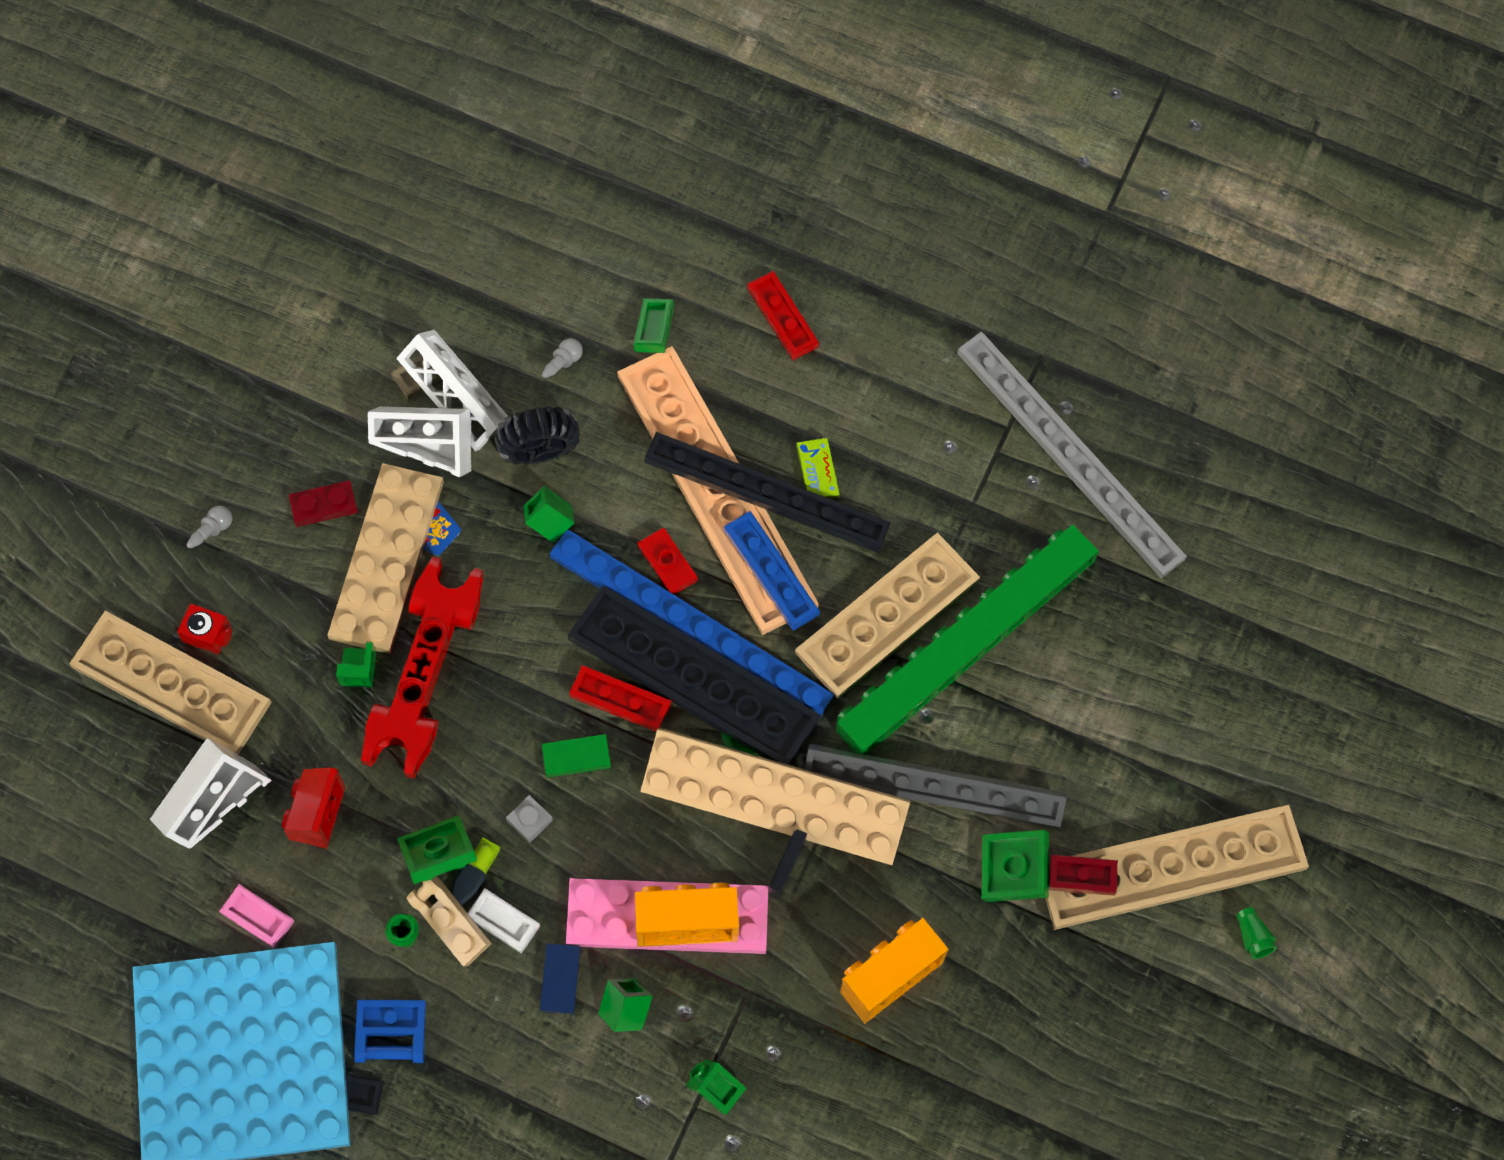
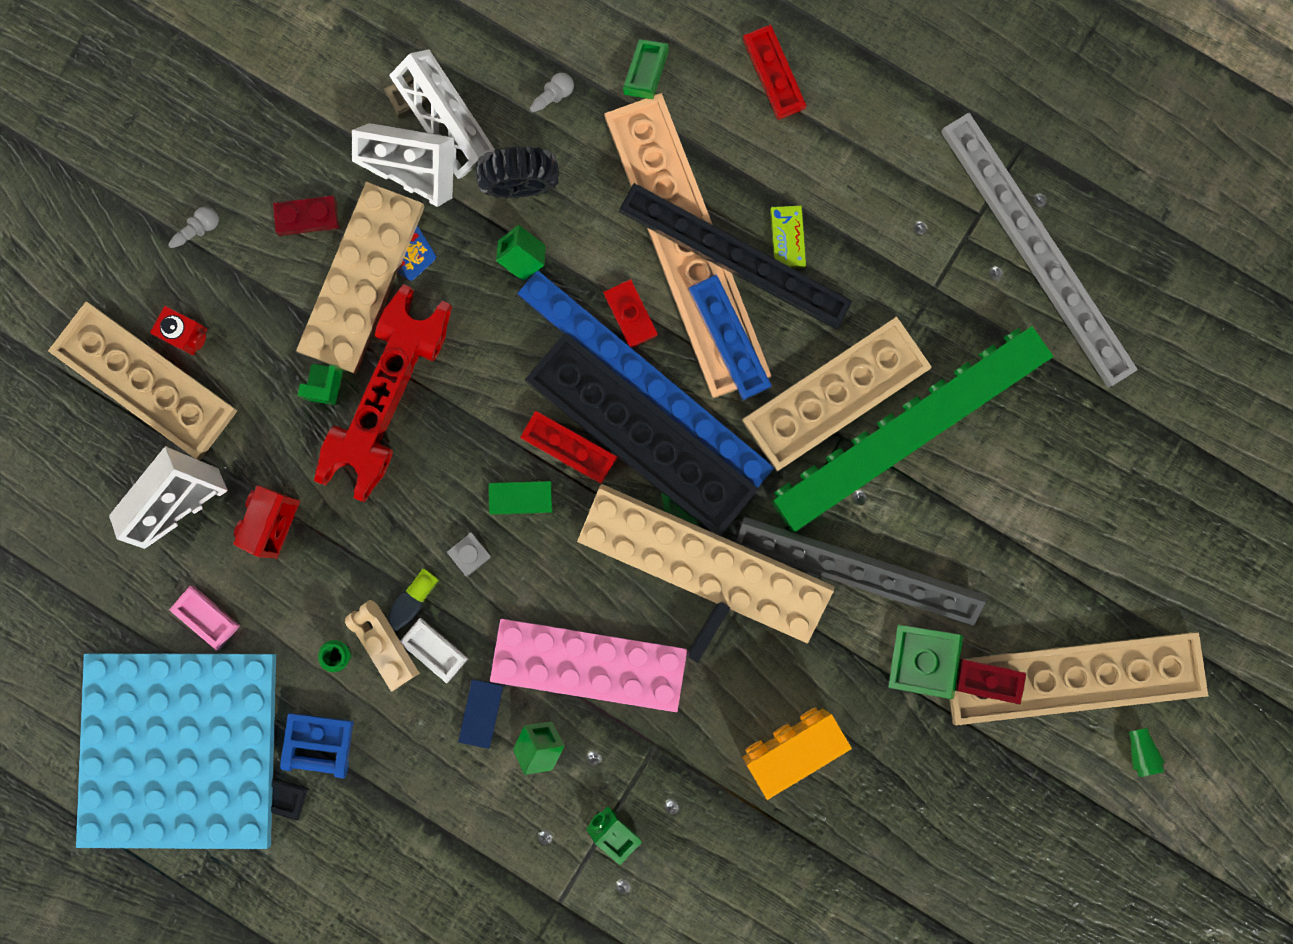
camera: 10 degrees right, 15 degrees up
green plate [397,815,477,884] -> none
light orange brick [635,883,739,947] -> none

